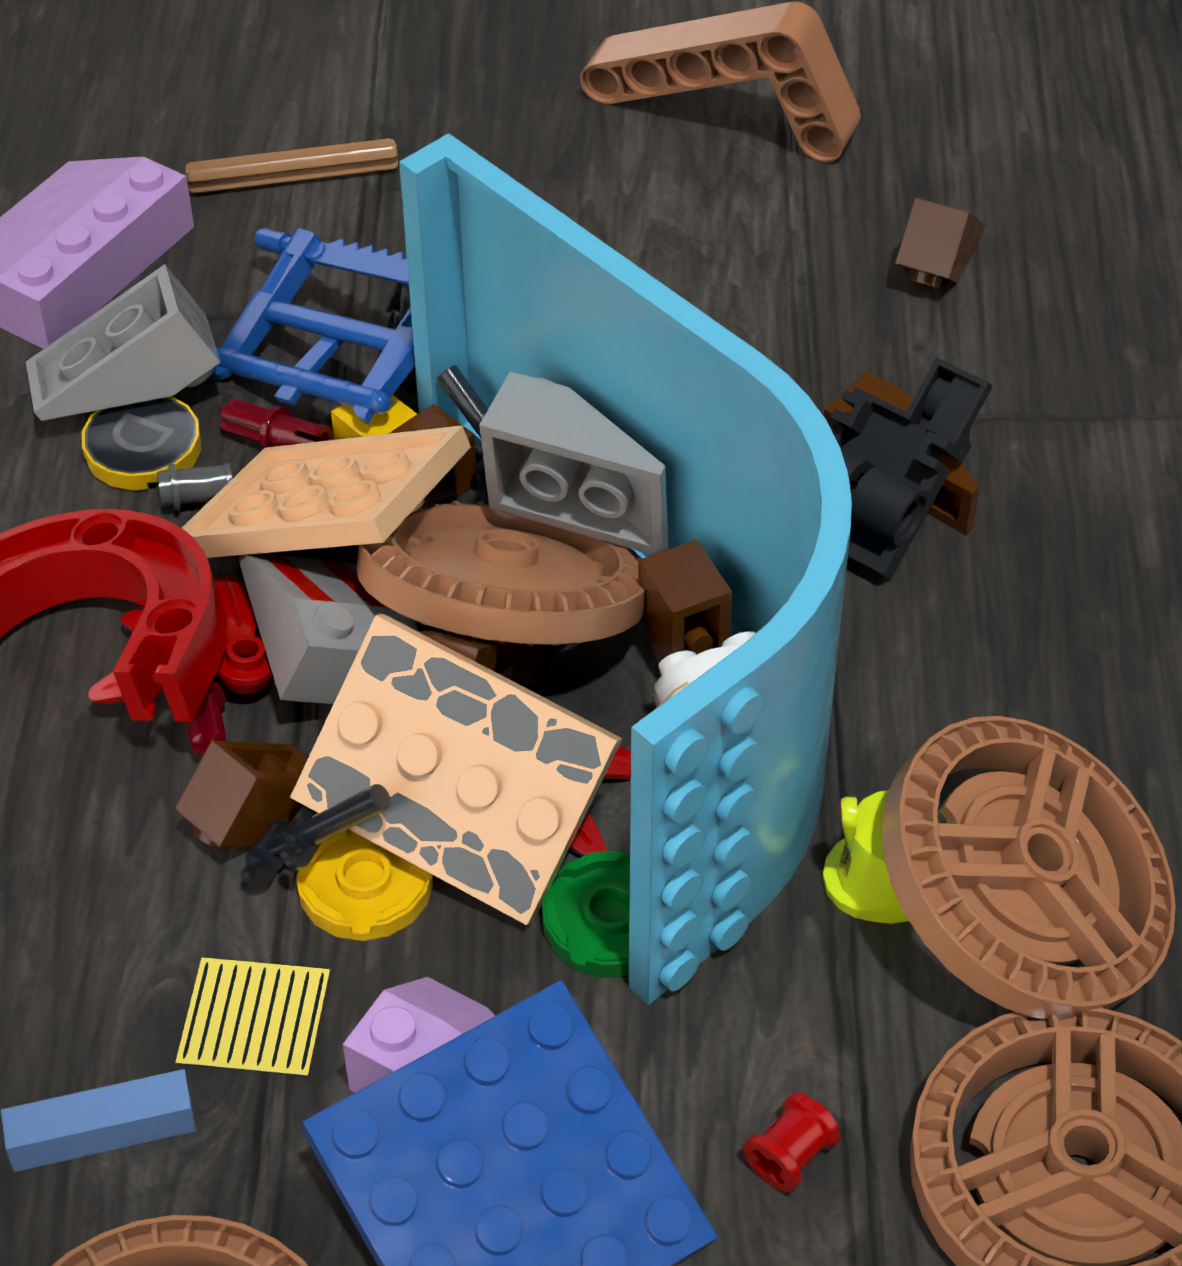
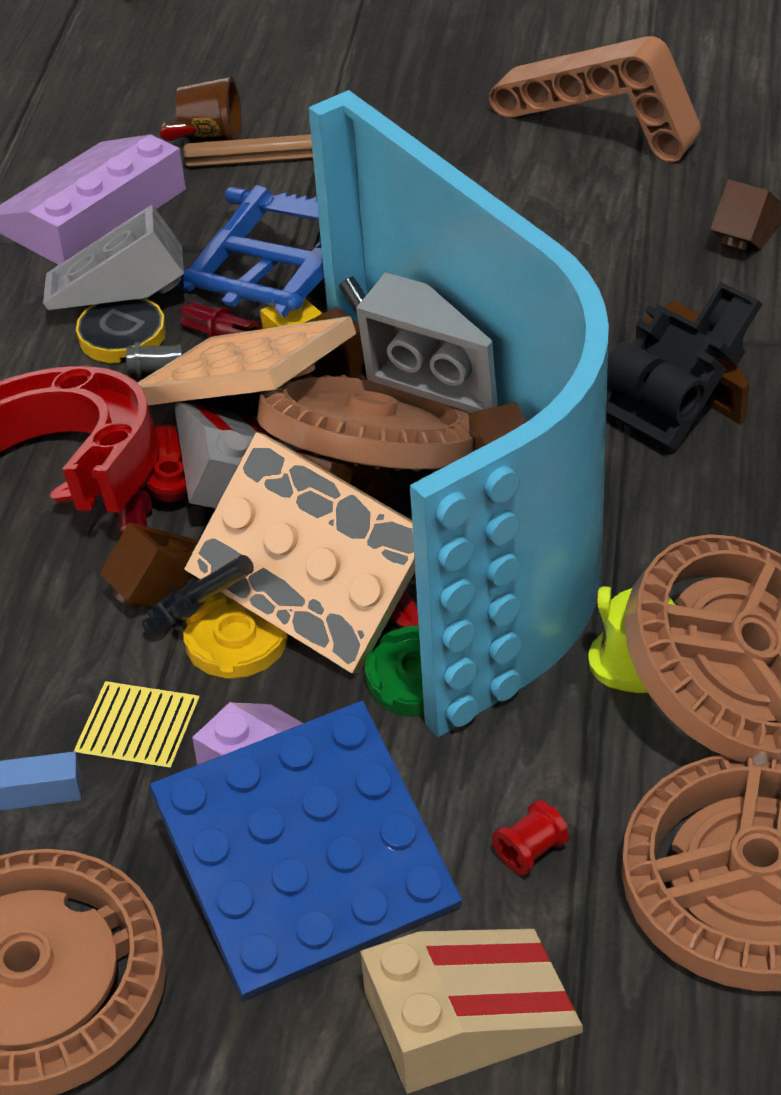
camera: 10 degrees right, 5 degrees down
none -> reddish brown hat [159,76,242,141]

